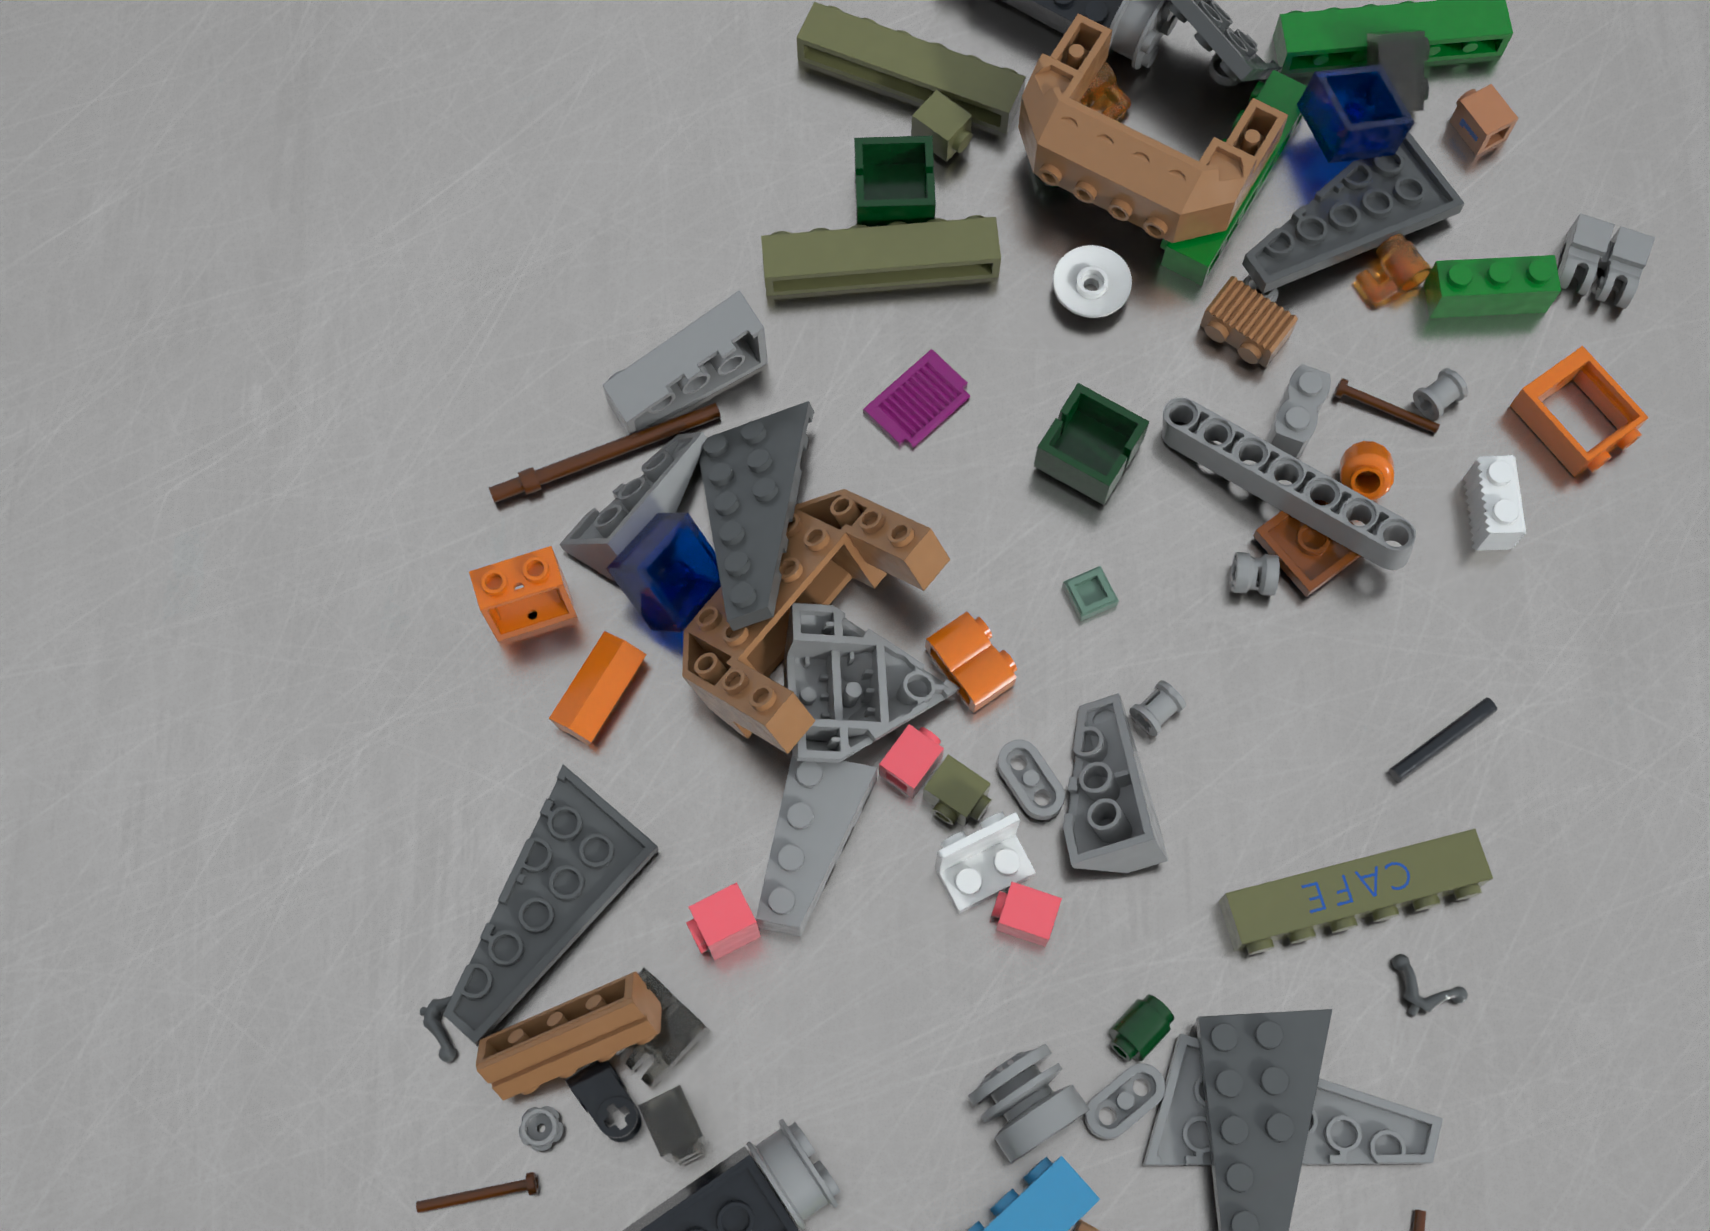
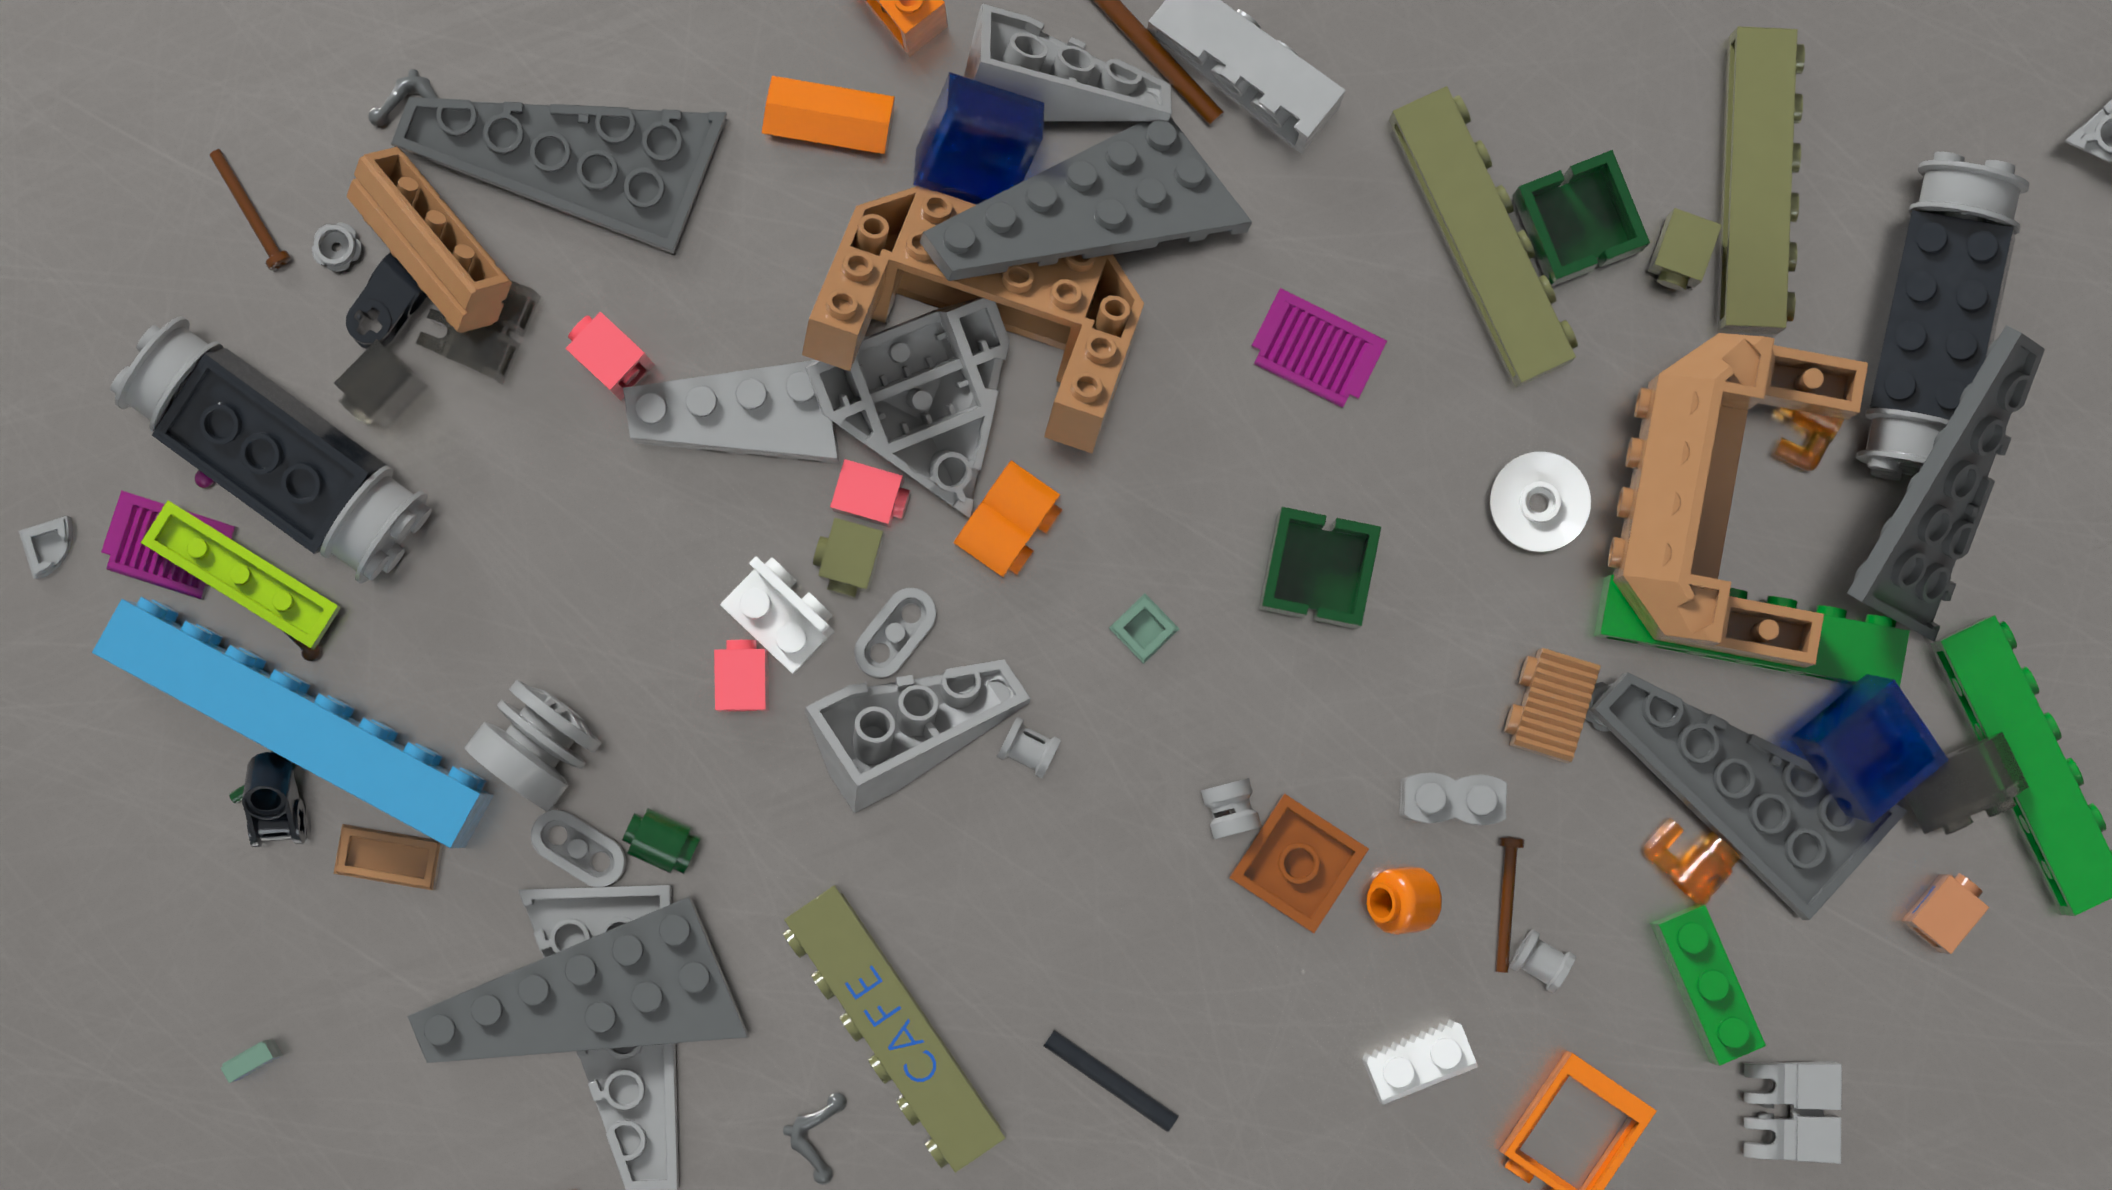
camera: 70 degrees right, 15 degrees up
light grey beam [1162,398,1416,570] -> none

